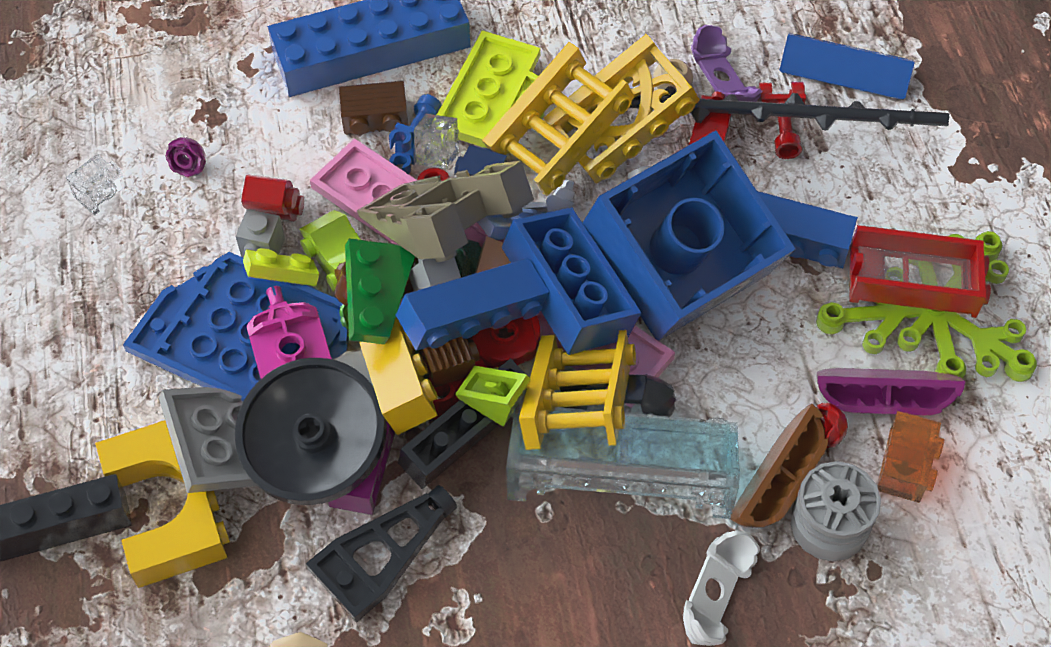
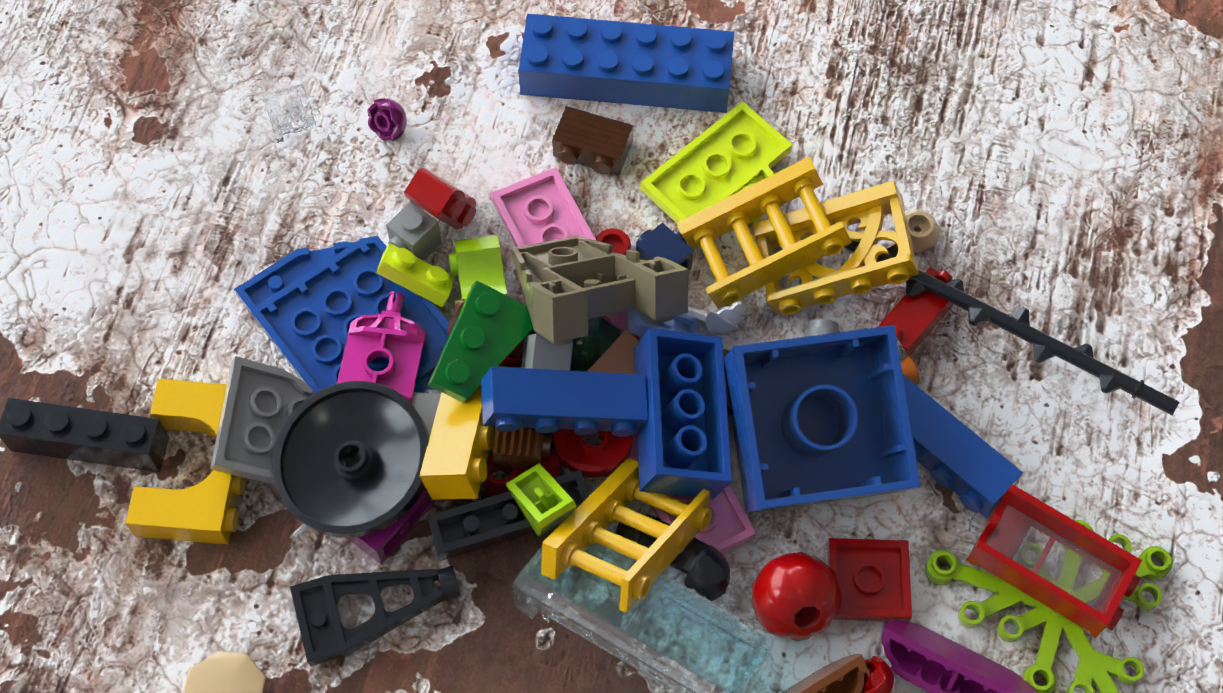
camera: 25 degrees right, 5 degrees up
blue bar [389,94,442,174] -> none
clear brick [414,114,459,169] -> none
medium lavender piece [691,25,762,102] -> none
red bar [757,82,806,159] -> none
blue panel [779,33,915,99] -> none
none -> red piece [751,552,842,641]
none -> red plate [827,538,912,622]

